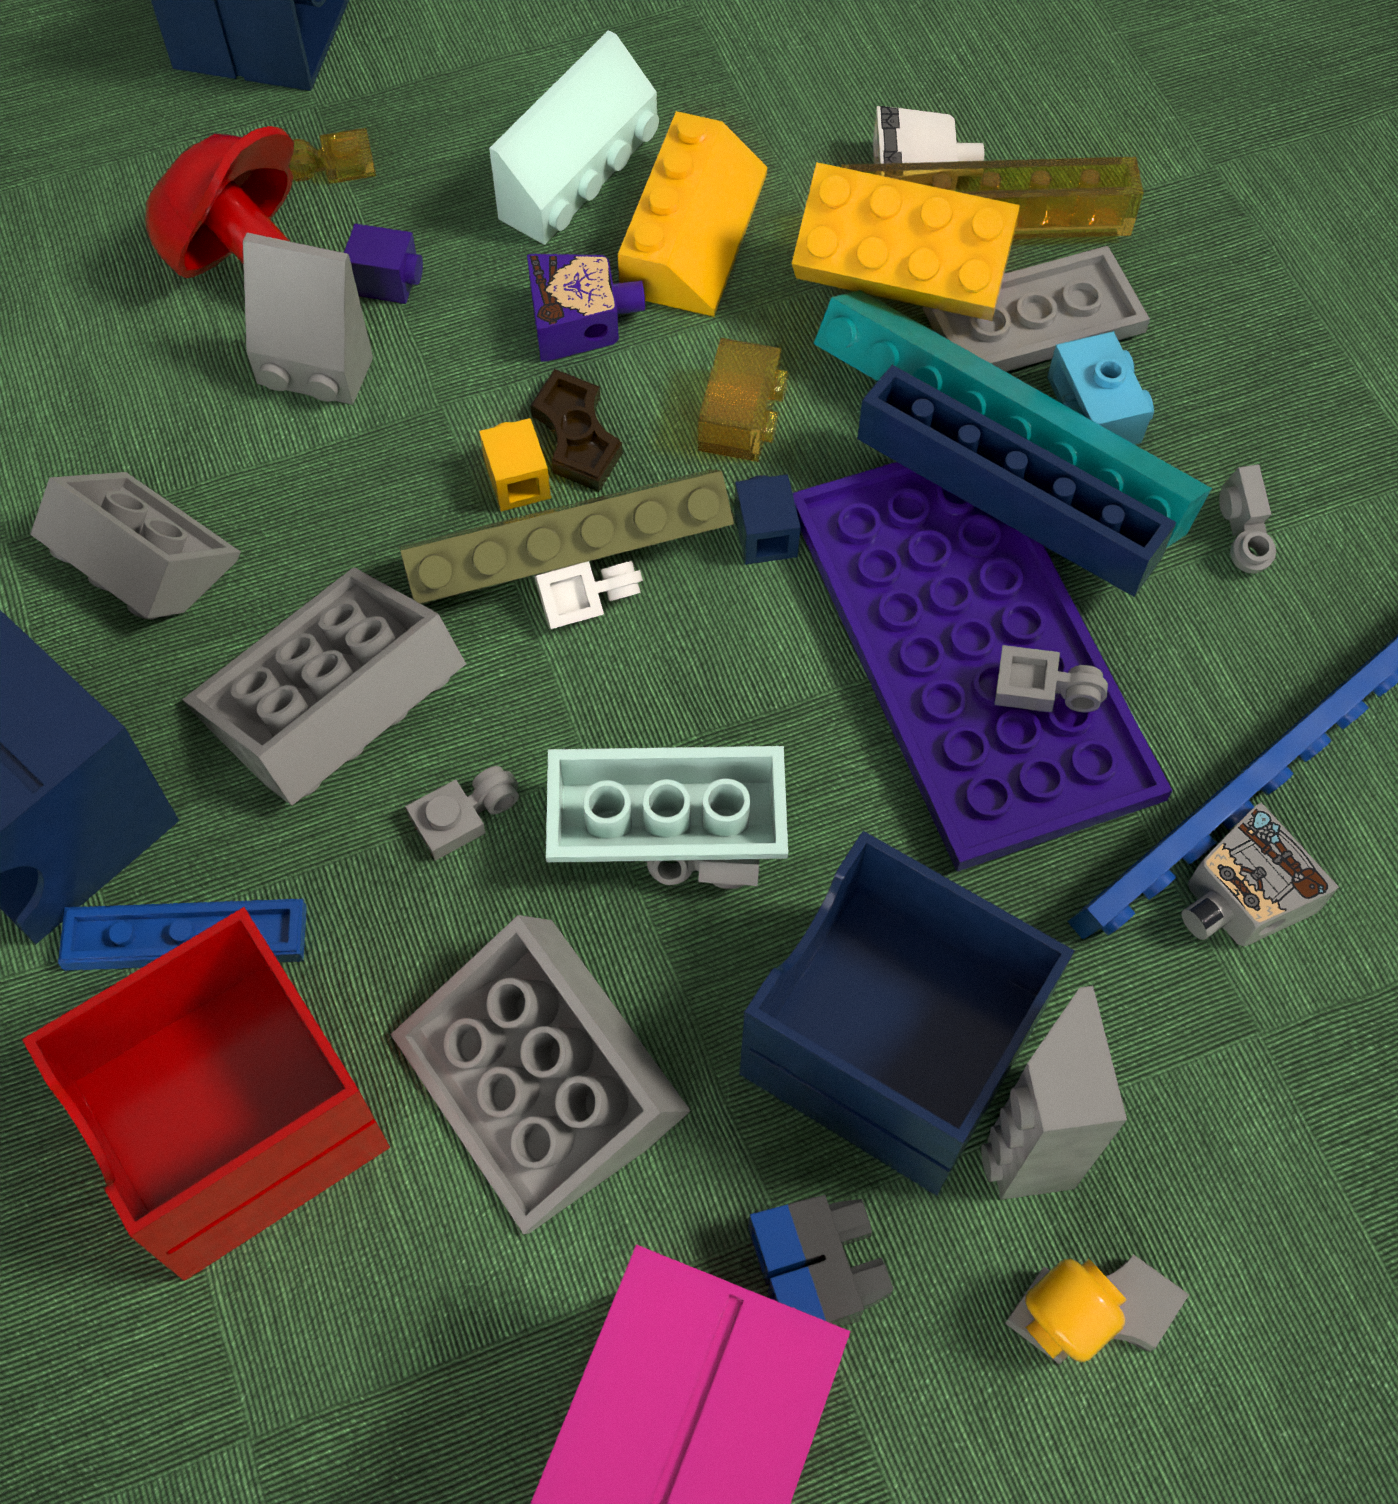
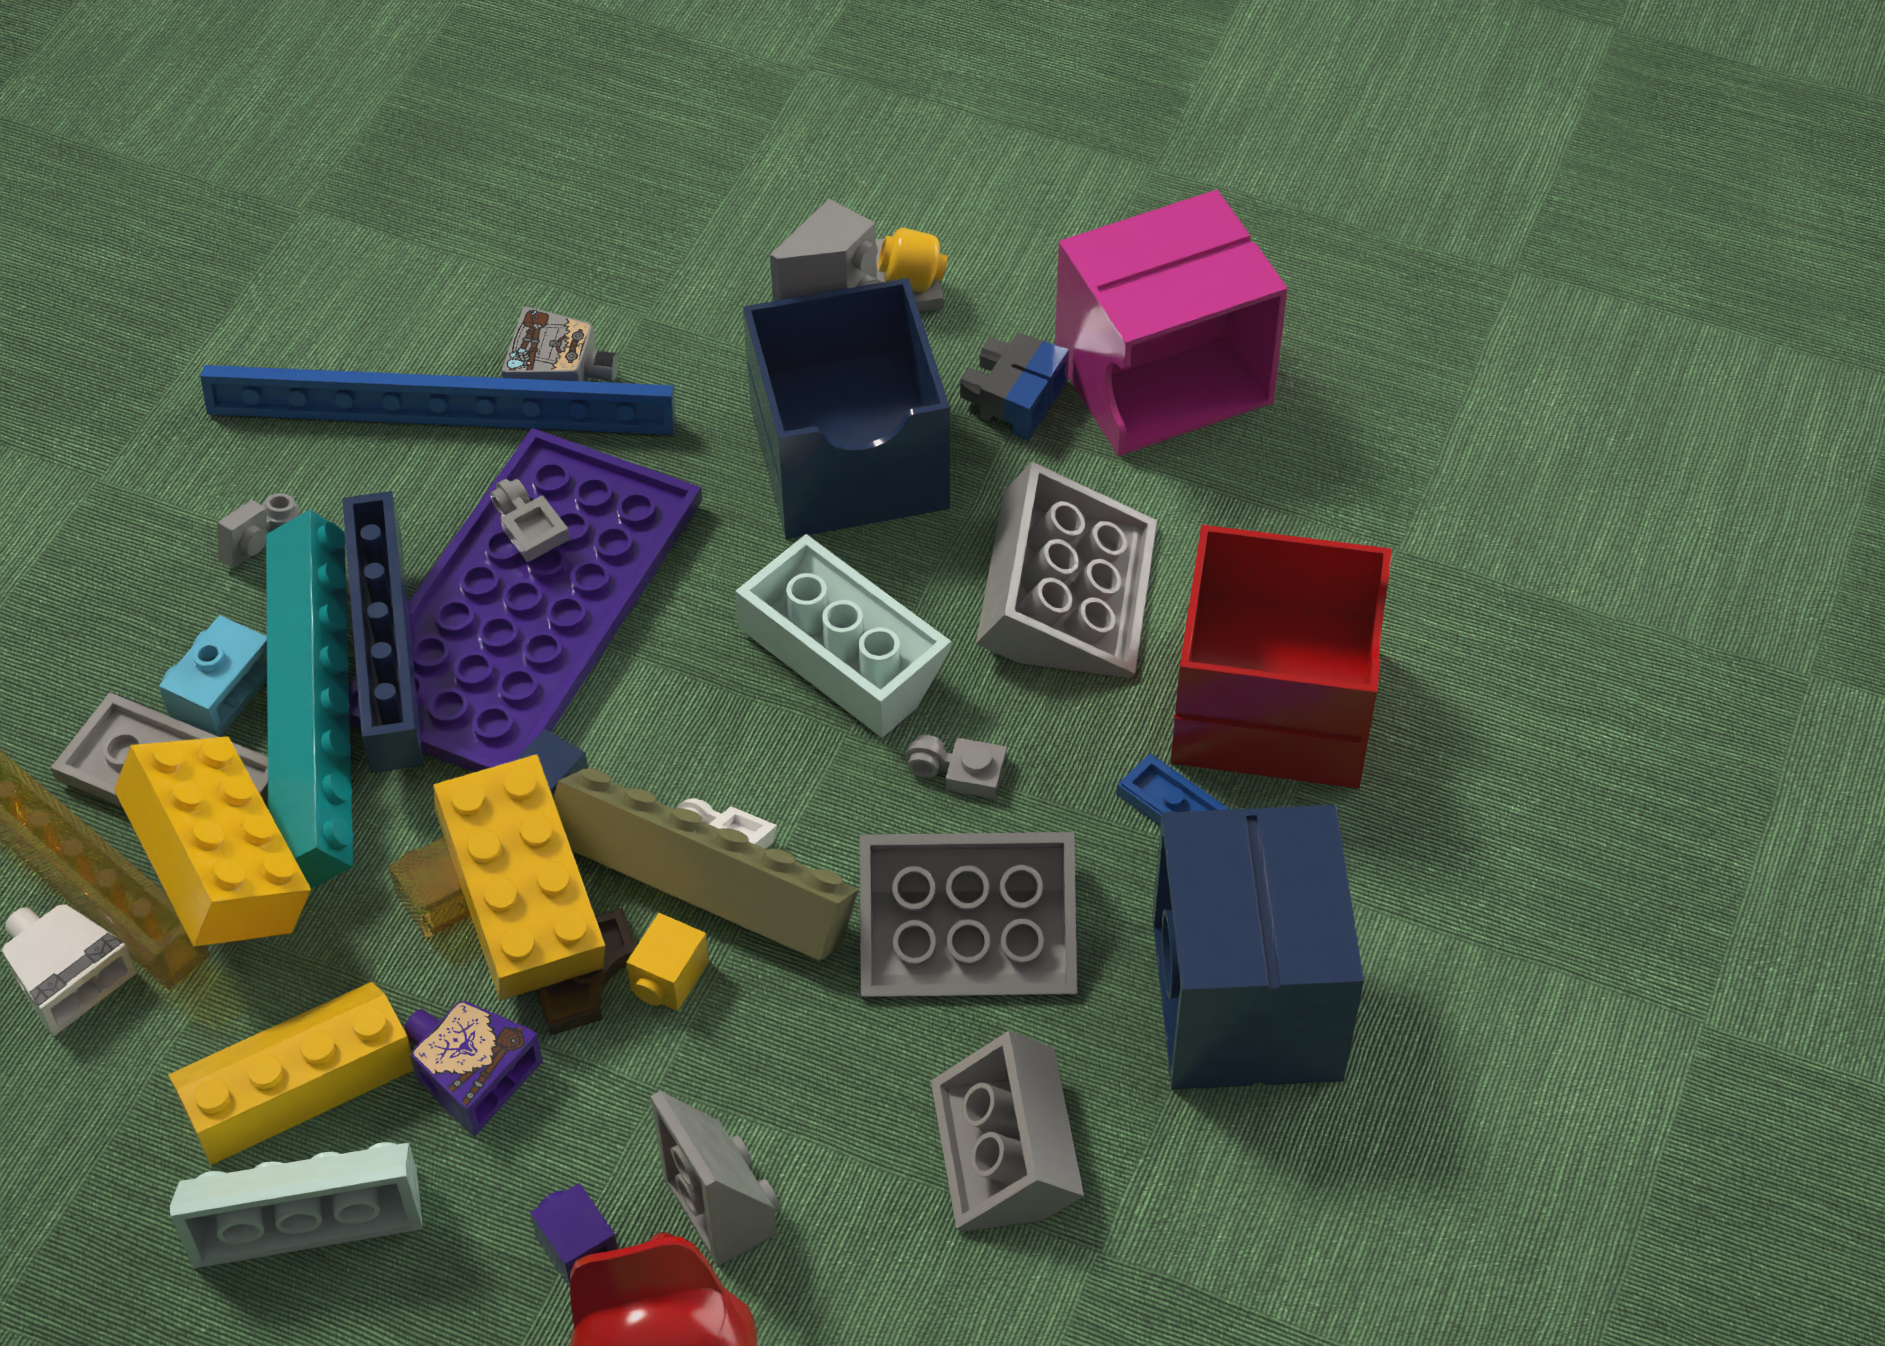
camera: 135 degrees left, 10 degrees down
none -> yellow brick [433,754,605,1001]

